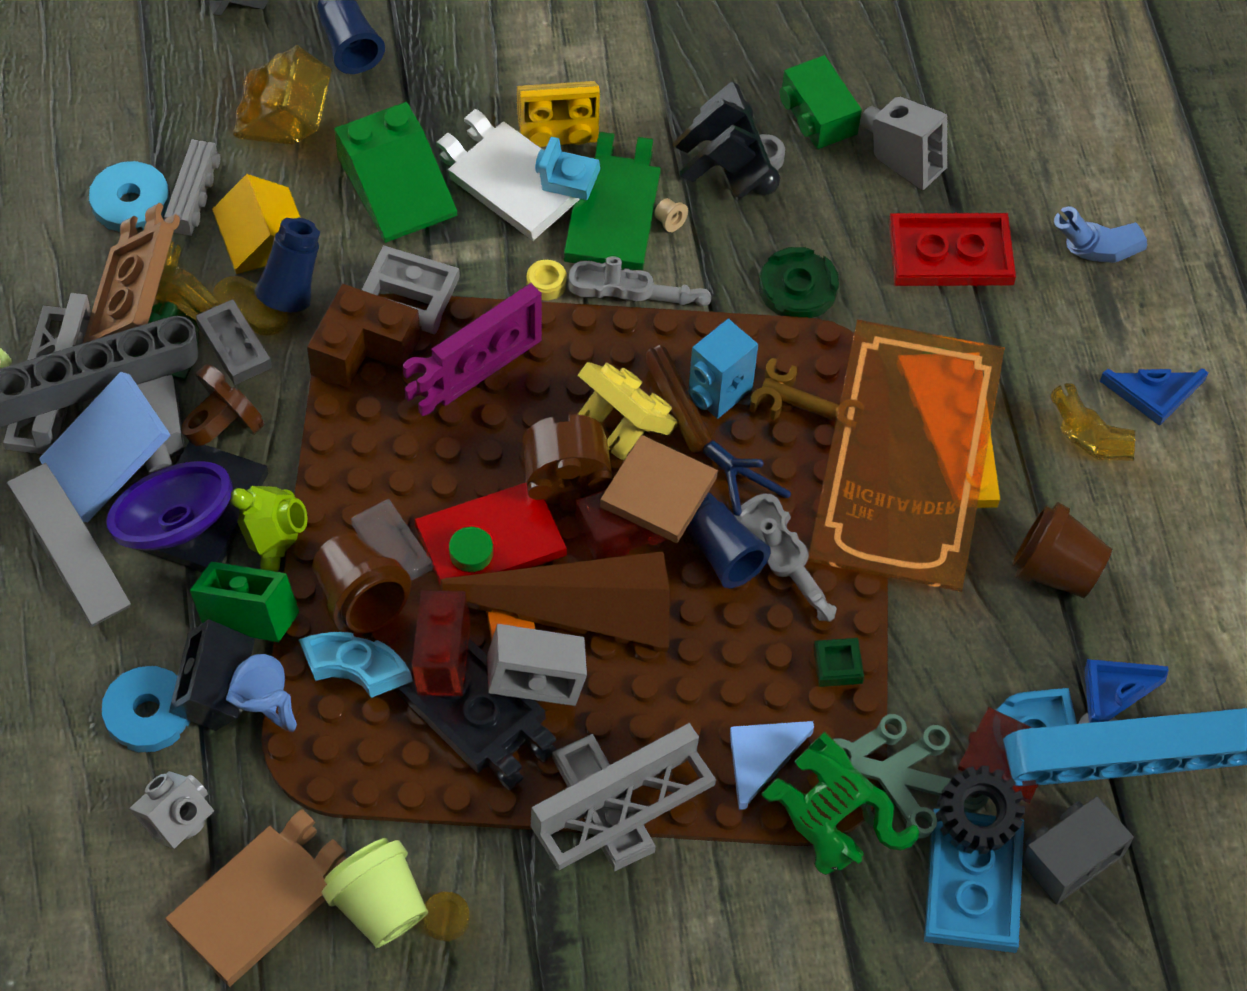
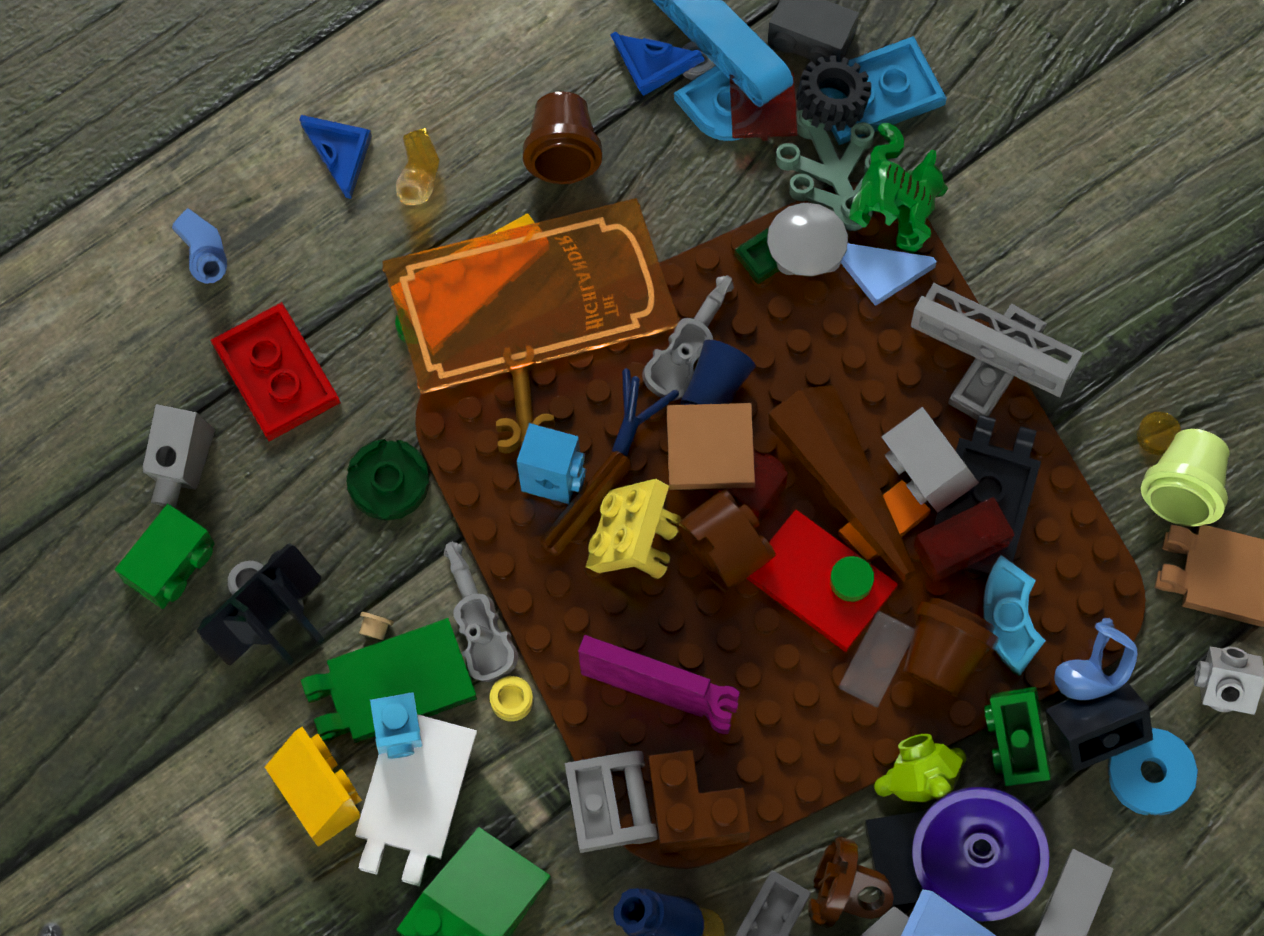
camera: 115 degrees left, 10 degrees up
none -> light grey dish [767,203,848,276]

